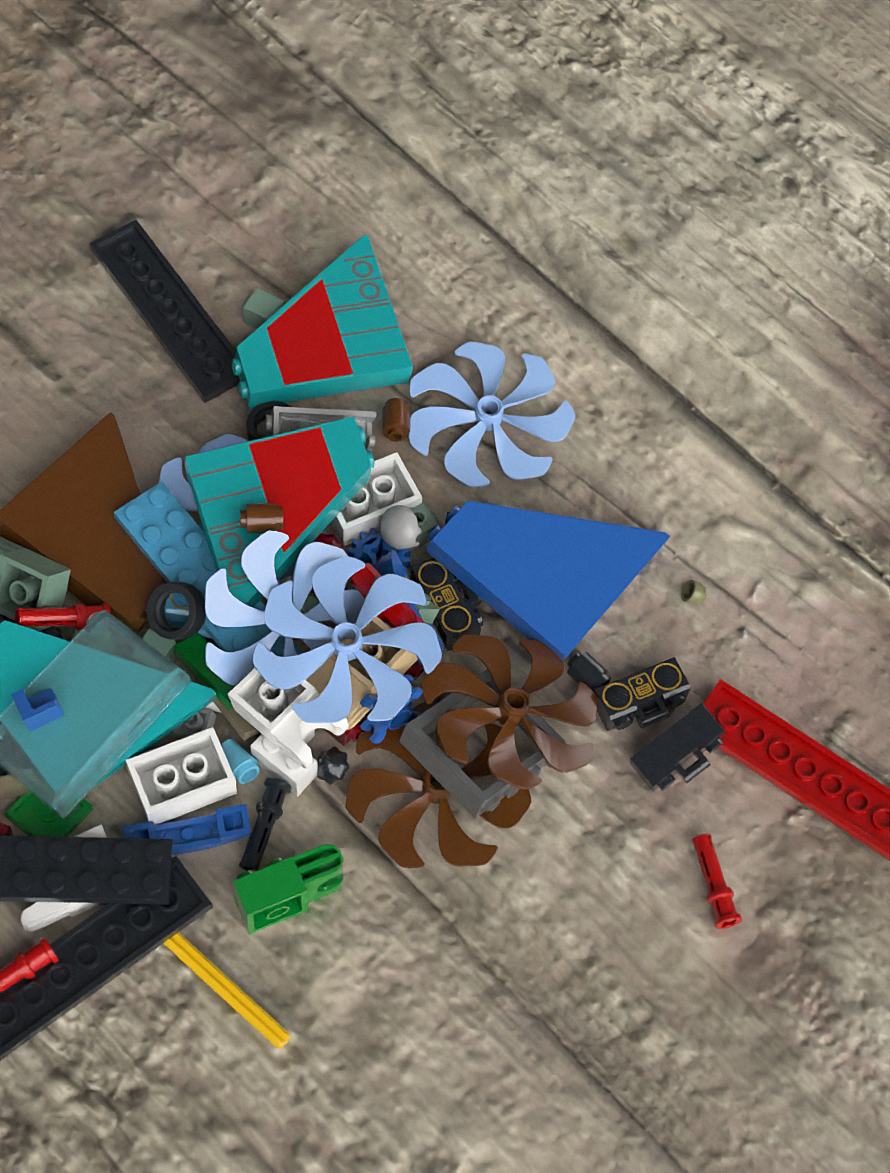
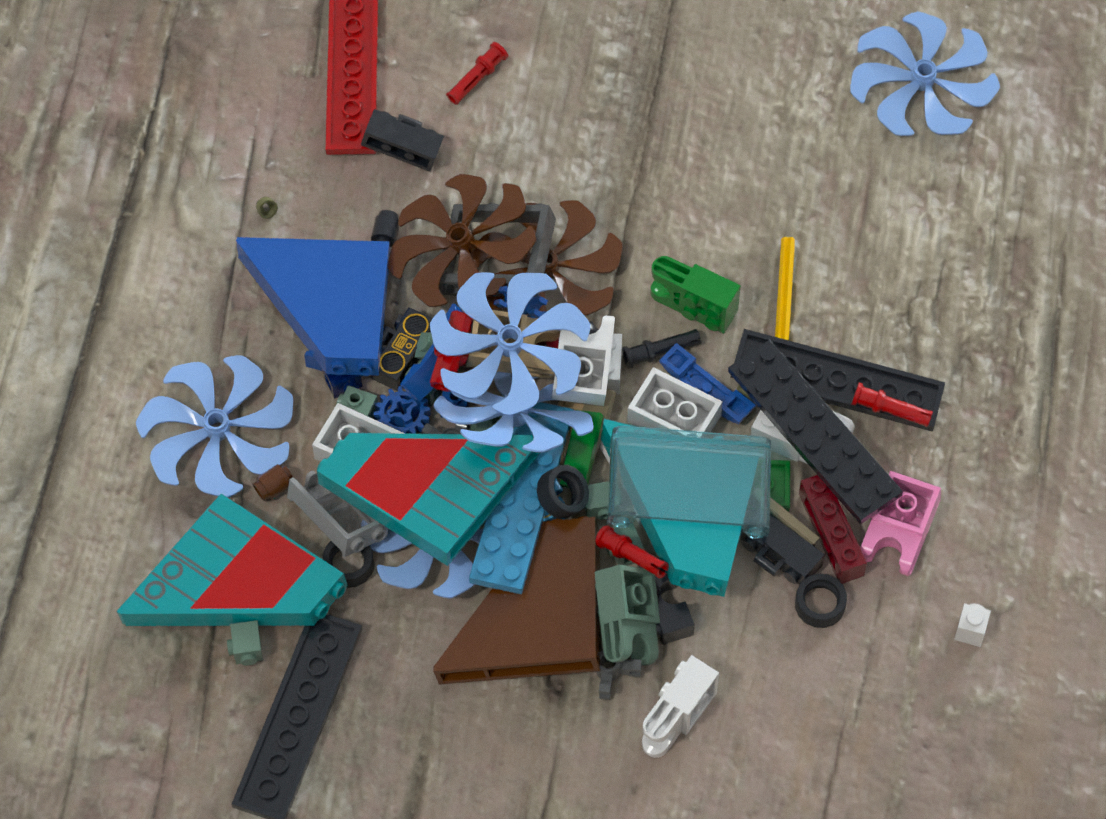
camera: 120 degrees left, 0 degrees up
blue panel [11,688,65,732] -> none
medium azure cone [221,739,260,784] -> none
reddish brown brick [240,503,283,534] -> none
light grey hair [380,505,422,550] -> none
black piece [594,657,691,731] -> none

